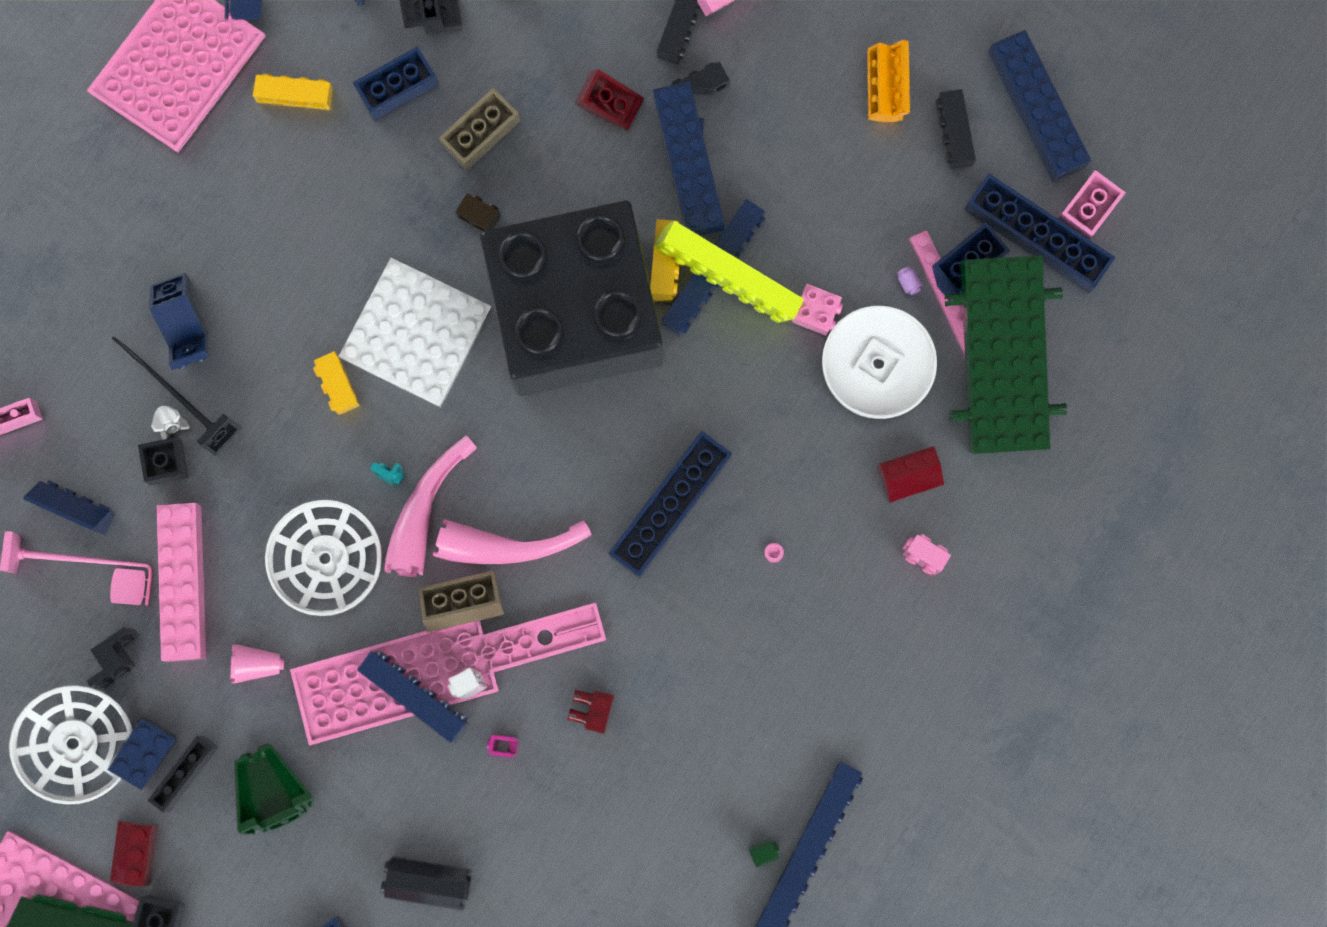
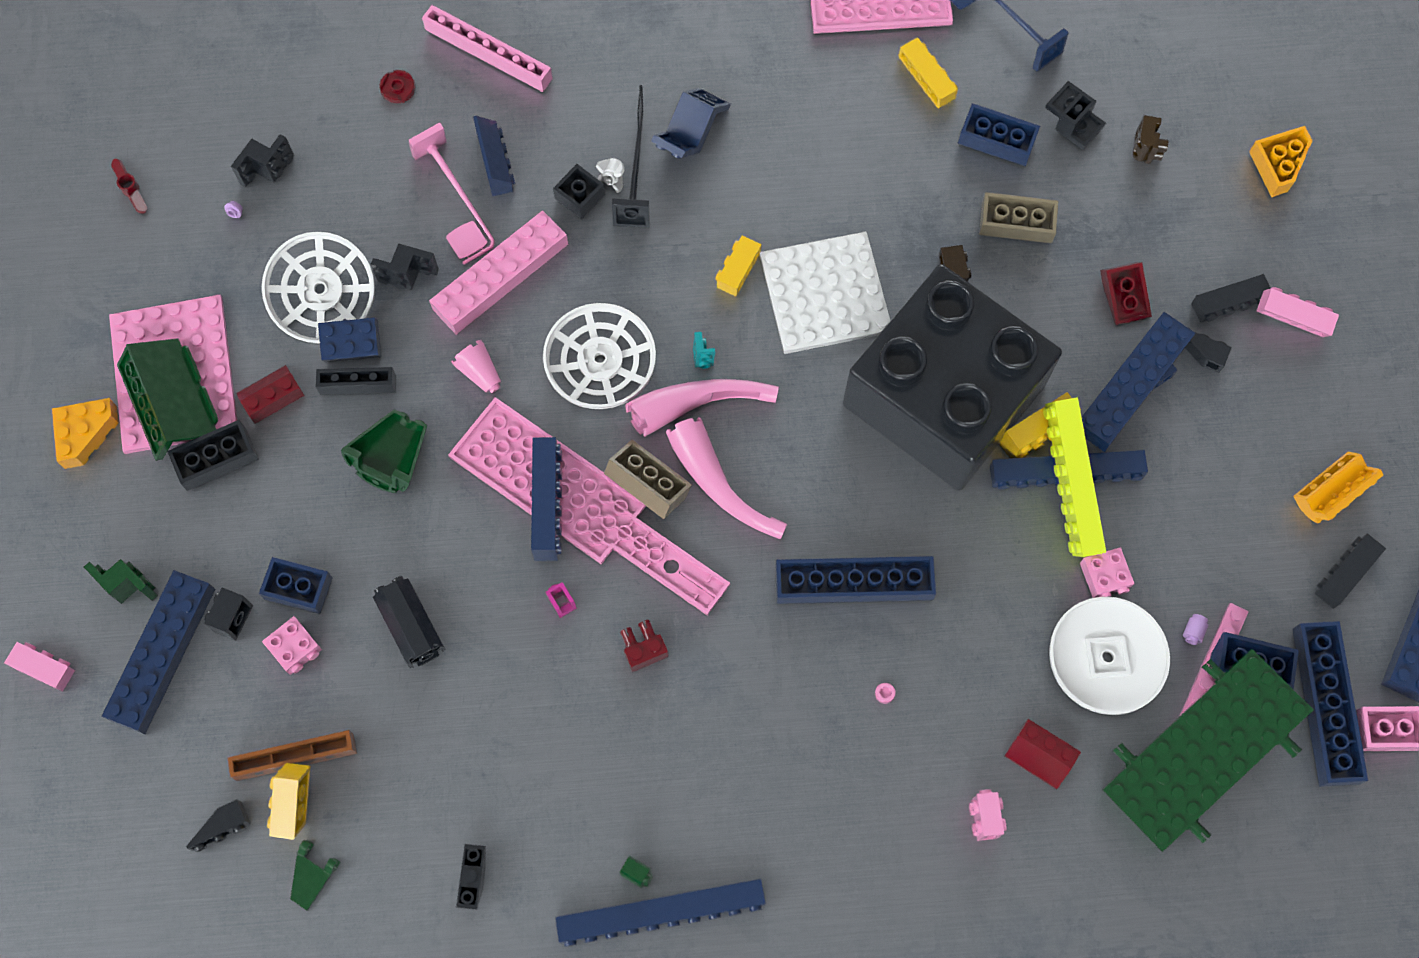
camera: 50 degrees right, 10 degrees down
white brick [448,668,488,699] -> none

